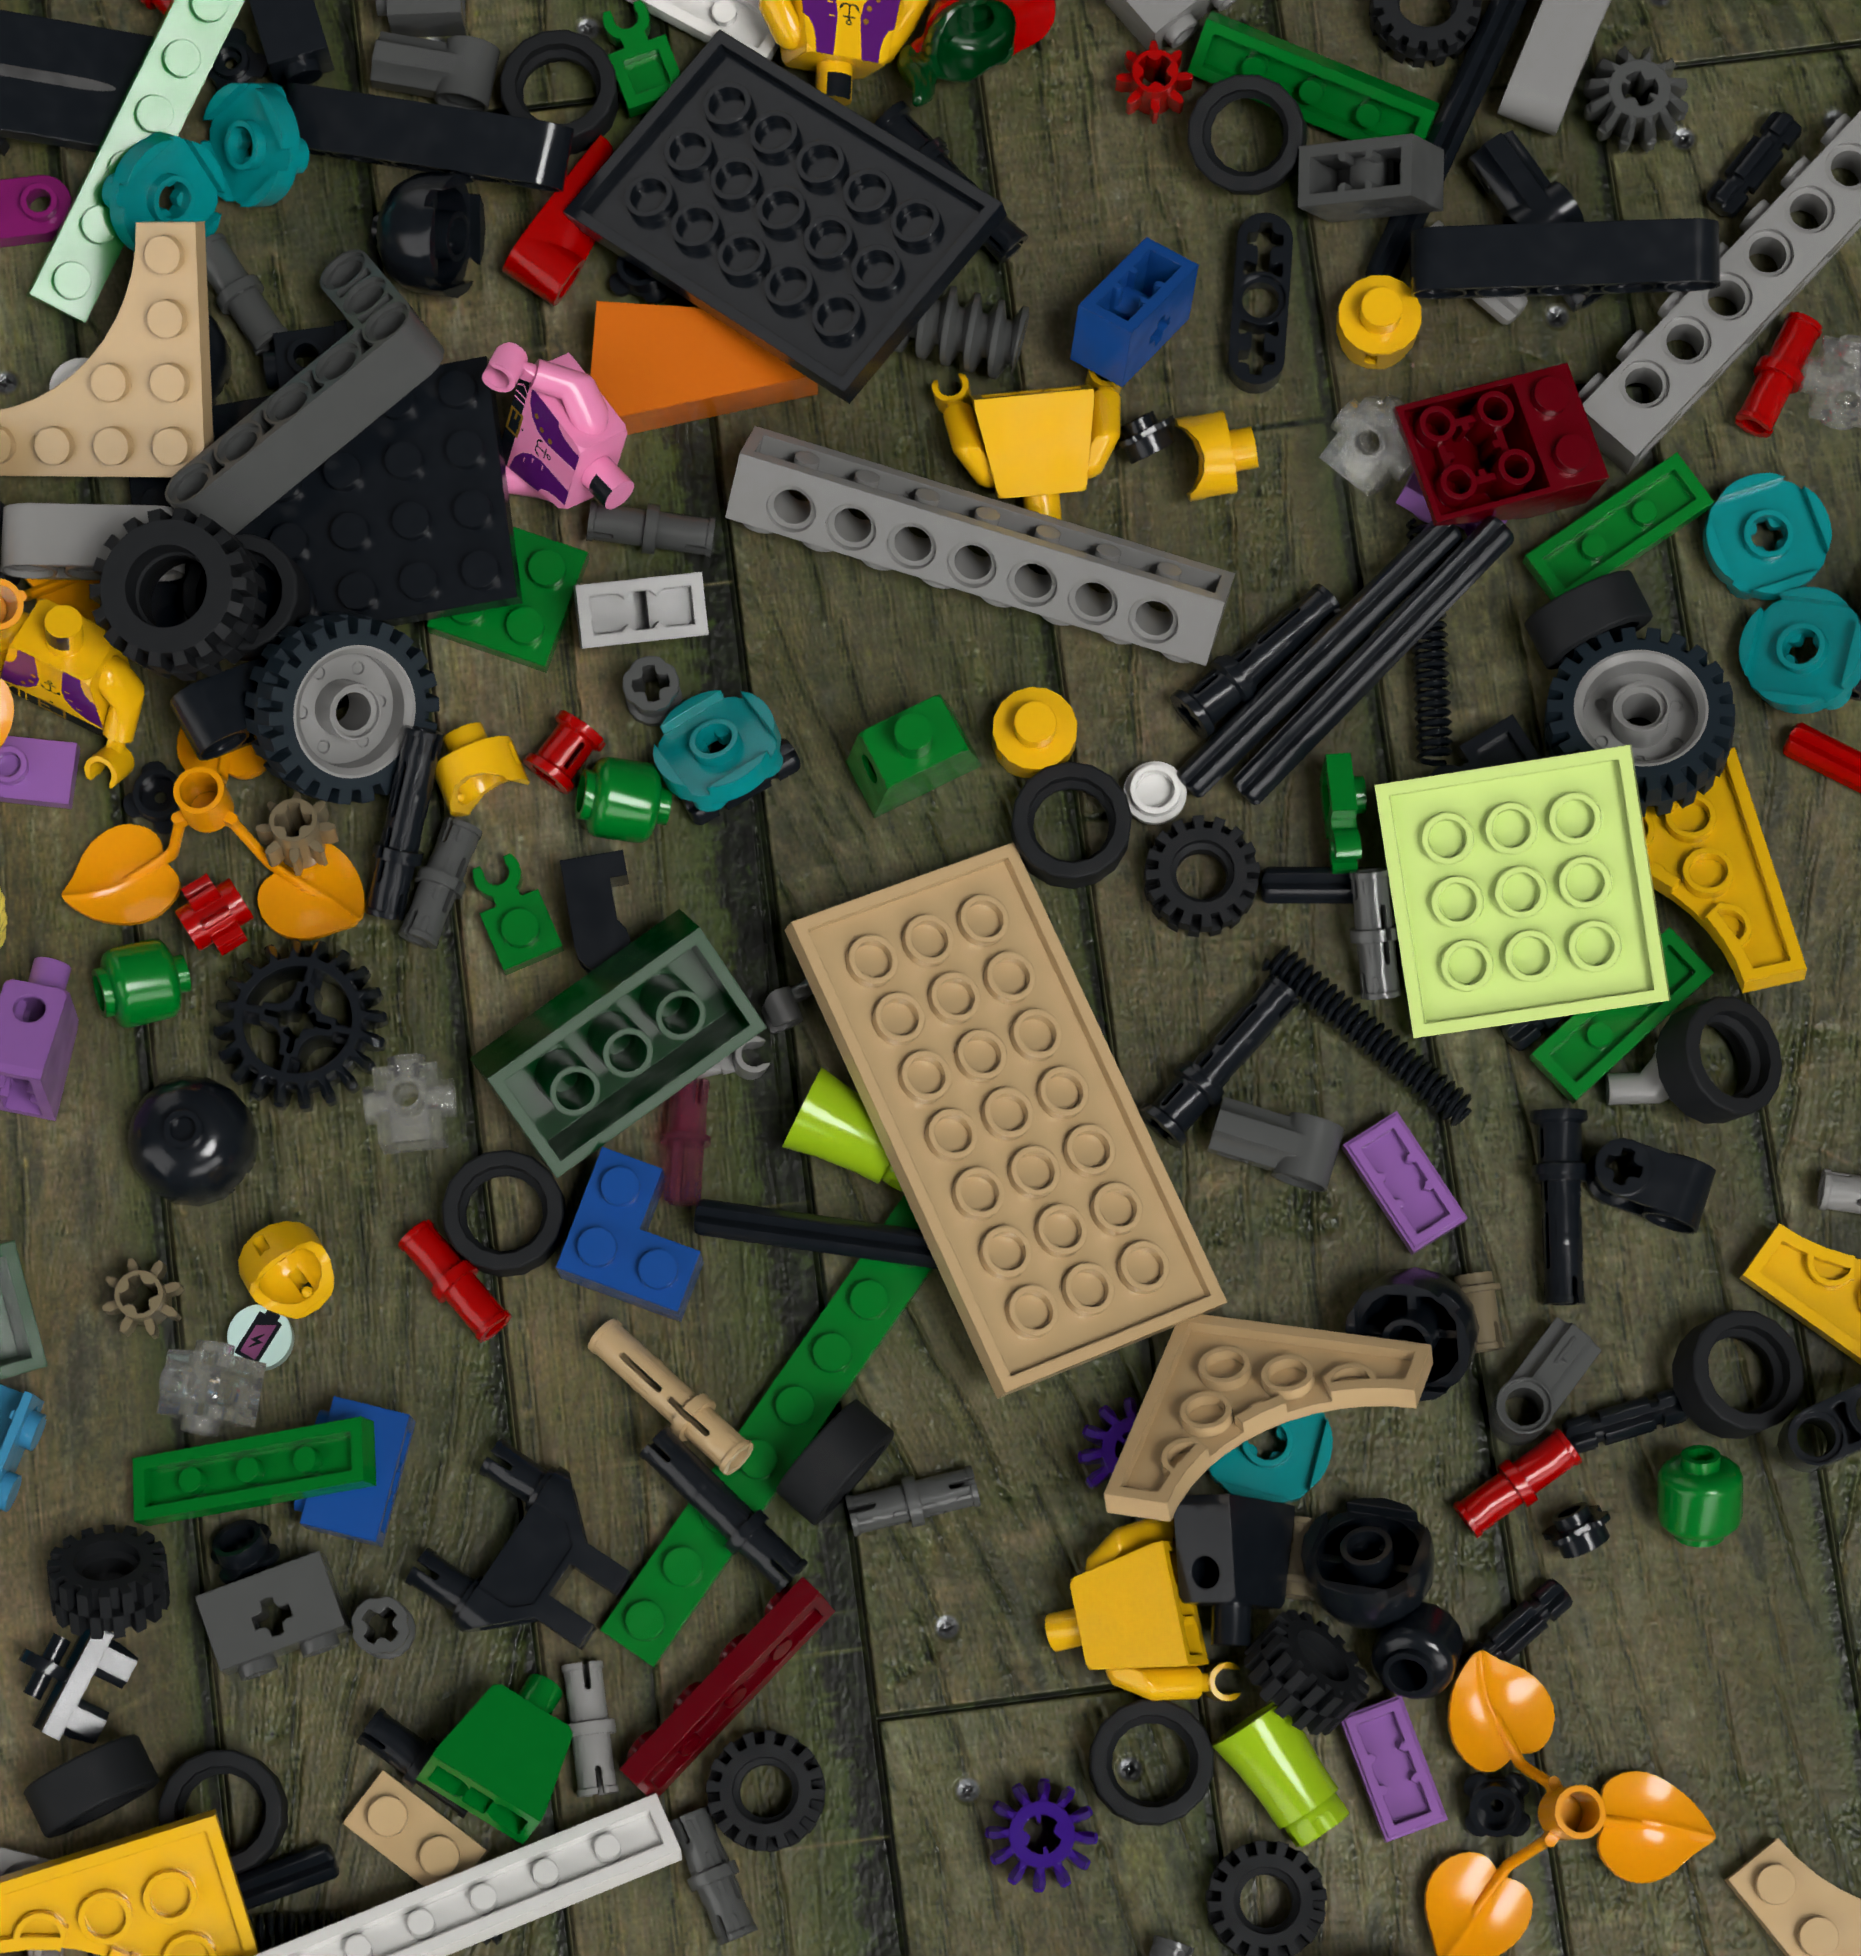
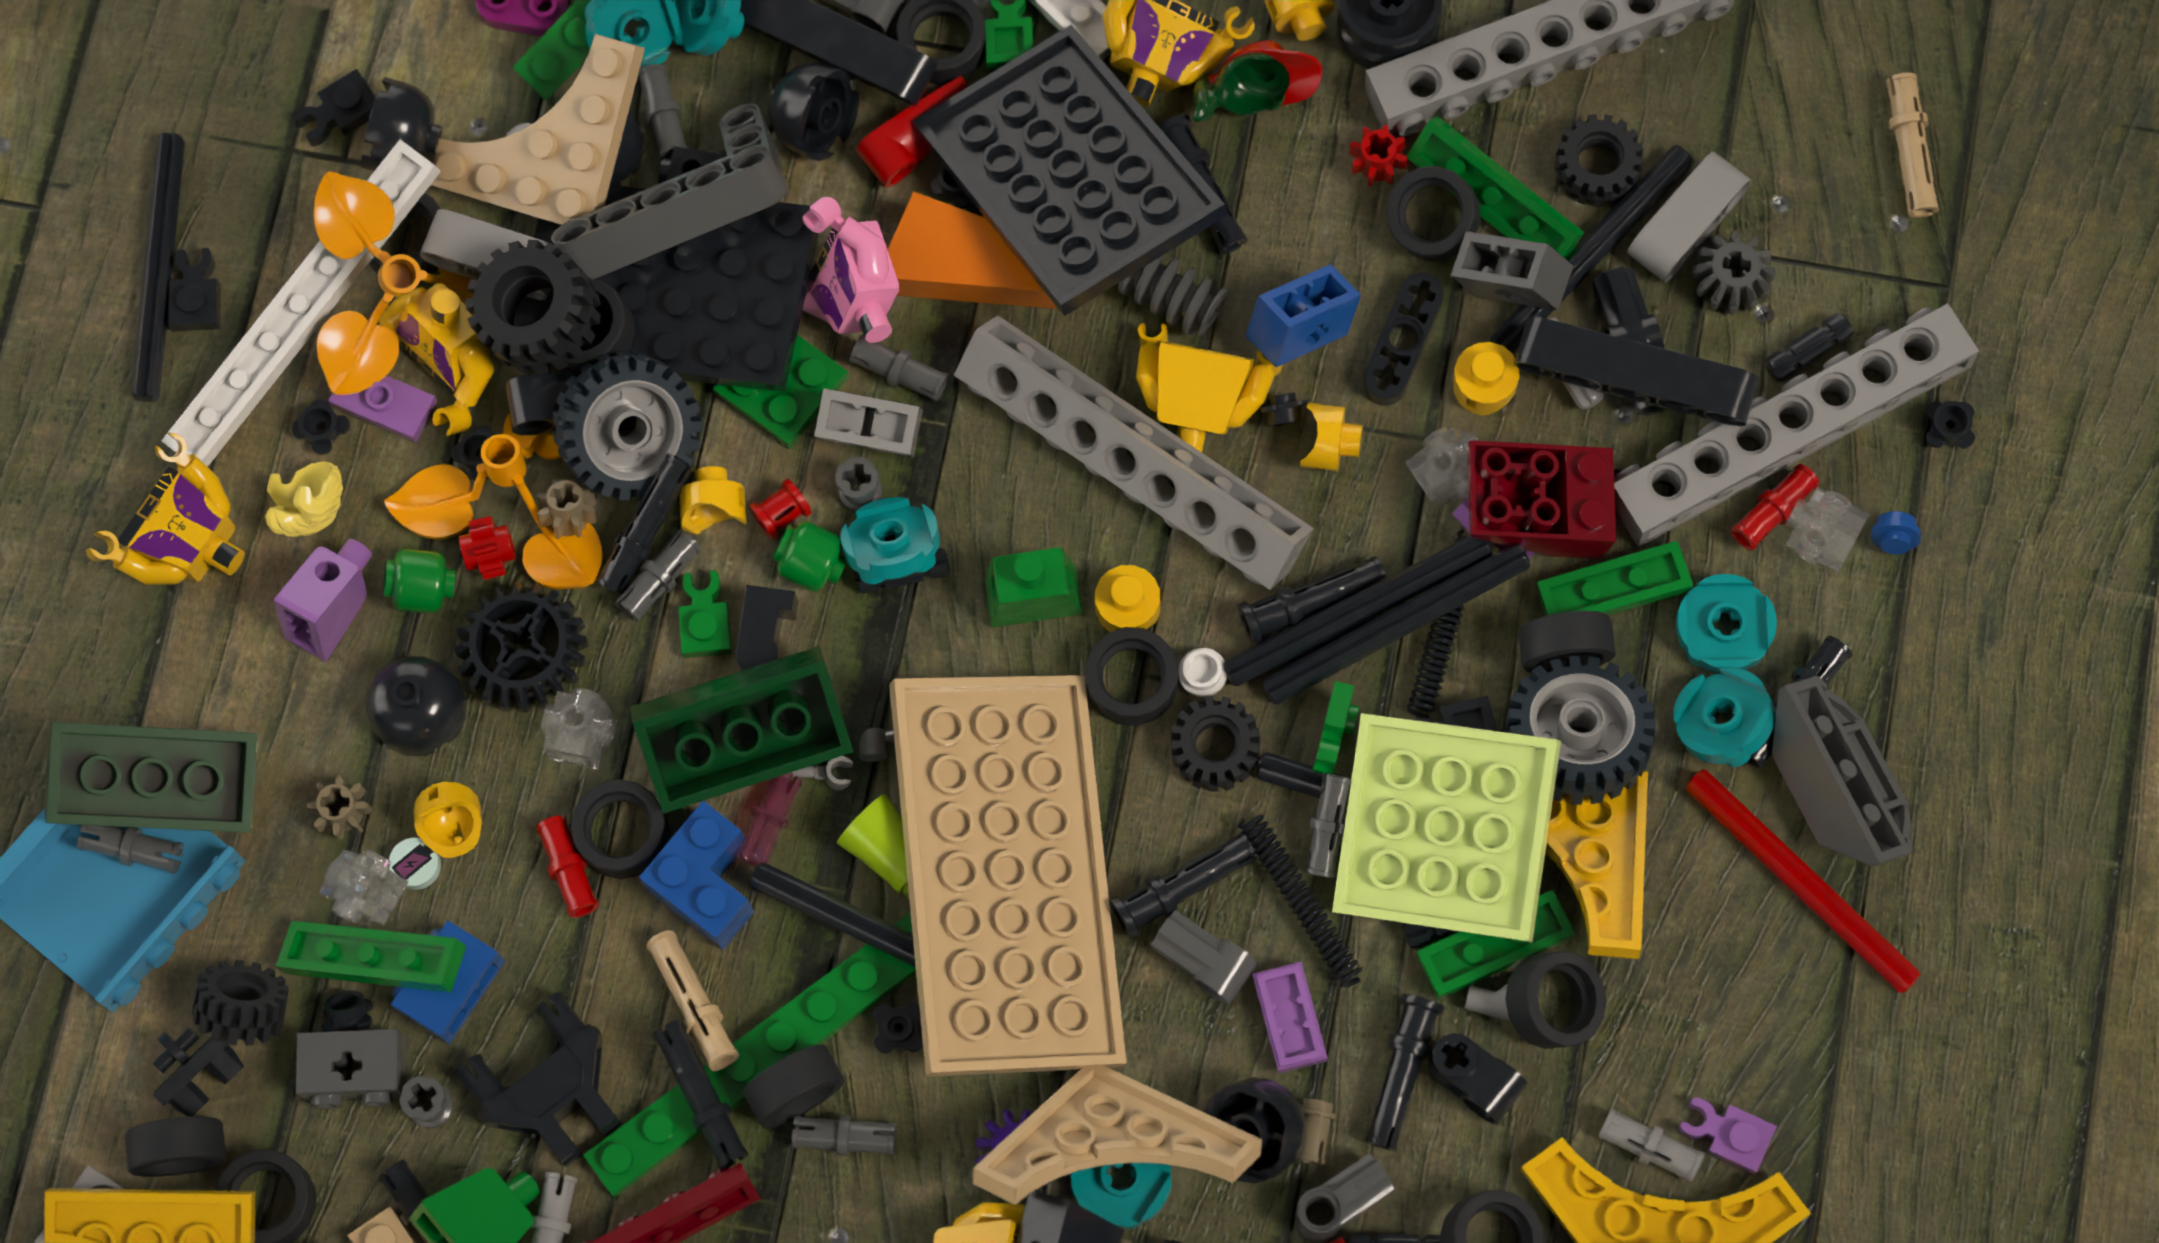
camera: 25 degrees right, 5 degrees down
none -> black plate [873,1002,923,1054]

